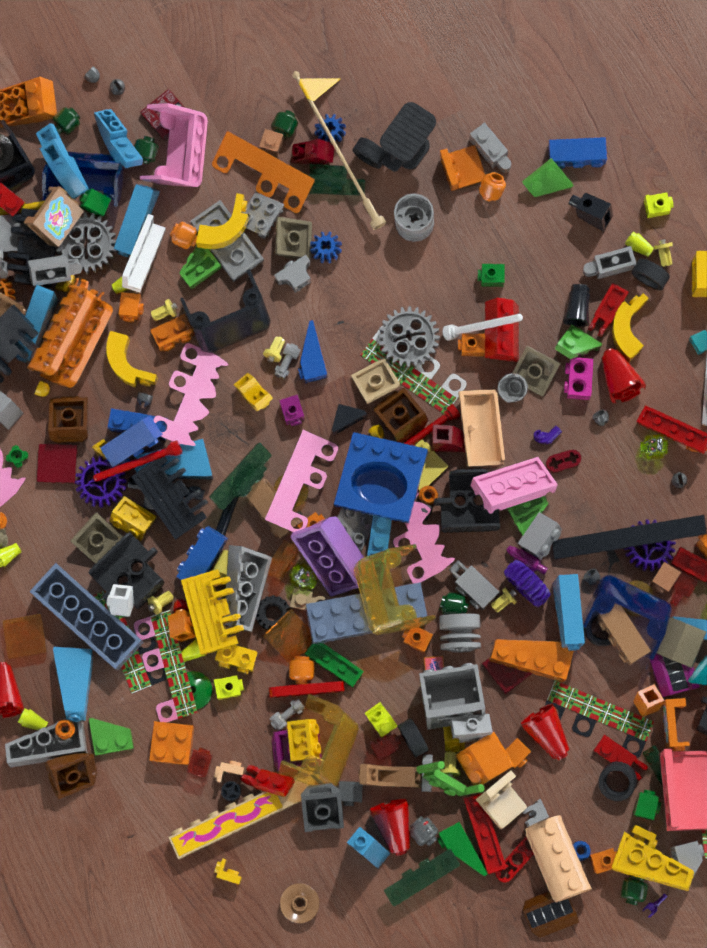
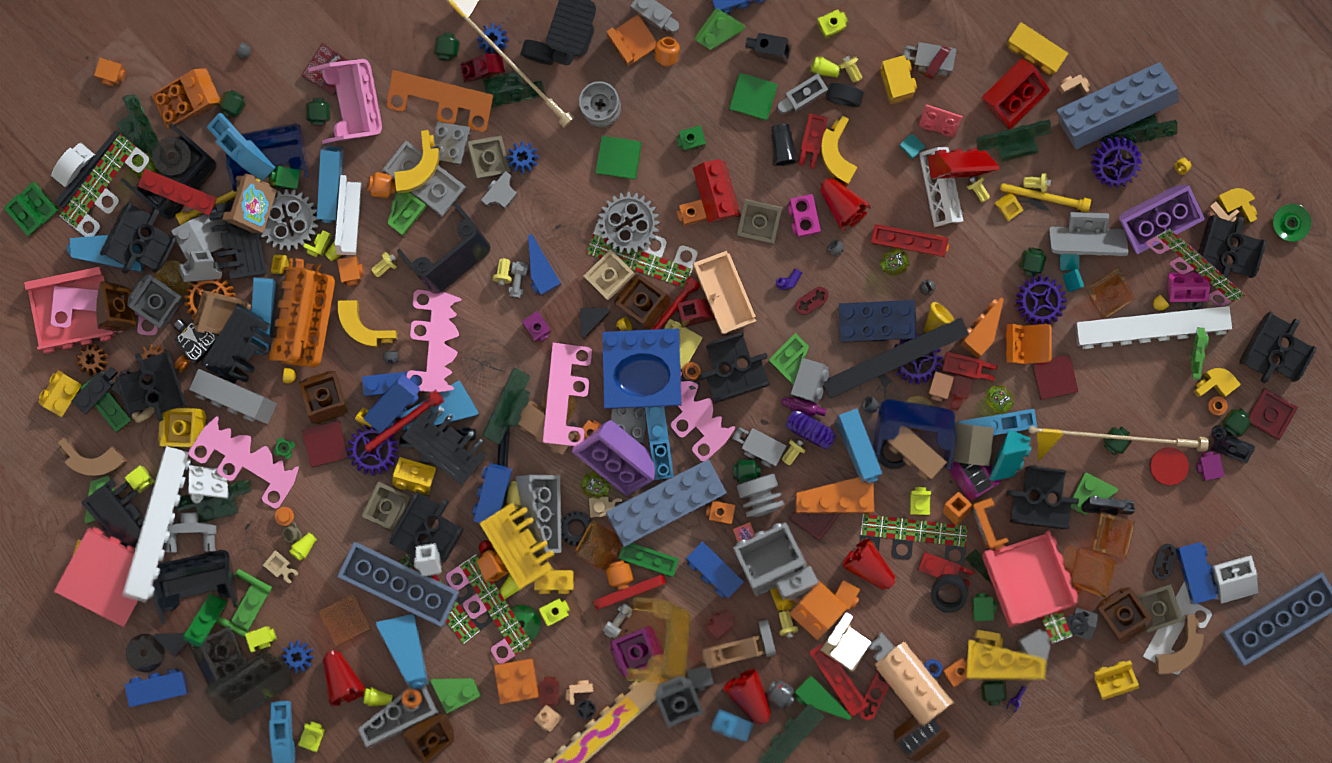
camera: 20 degrees left, 5 degrees up
light grey brick [28,255,82,286] -> none
dark azure slope [94,109,143,168] -> none
dark grey hinge [110,79,125,95] -> none
light yellow piece [148,591,174,615] -> none
orange bracket [150,314,195,352] -> none
yellow brick [234,373,273,411] -> none
red hinge [240,765,295,797] -> none
nougat brick [259,129,284,158] -> none
clear orange bracket [268,540,300,582] -> none
yellow bracket [287,719,321,761] -> none
clear yellow windscreen [354,544,436,635] -> none
neon yellow brick [365,702,397,737] -> none
black tyre [398,718,428,758] -> none
bright green plate [416,761,485,796] -> none
white piece [443,314,523,341] -> none
bright pink gear [471,457,558,514] -> none
light grey hair [497,373,528,403] -> none
bright green wing [555,325,602,359] -> none
none -> neon yellow bracket [303,230,332,257]
none -> light nougat bracket [534,705,562,732]
none -> green slope [596,136,642,180]
none -> blue brick [686,541,744,599]
none -> green slope [728,73,778,121]
none -> dark blue plate [839,300,916,342]
none -> neon yellow bracket [910,487,931,515]
none -> yellow hat [923,302,955,333]

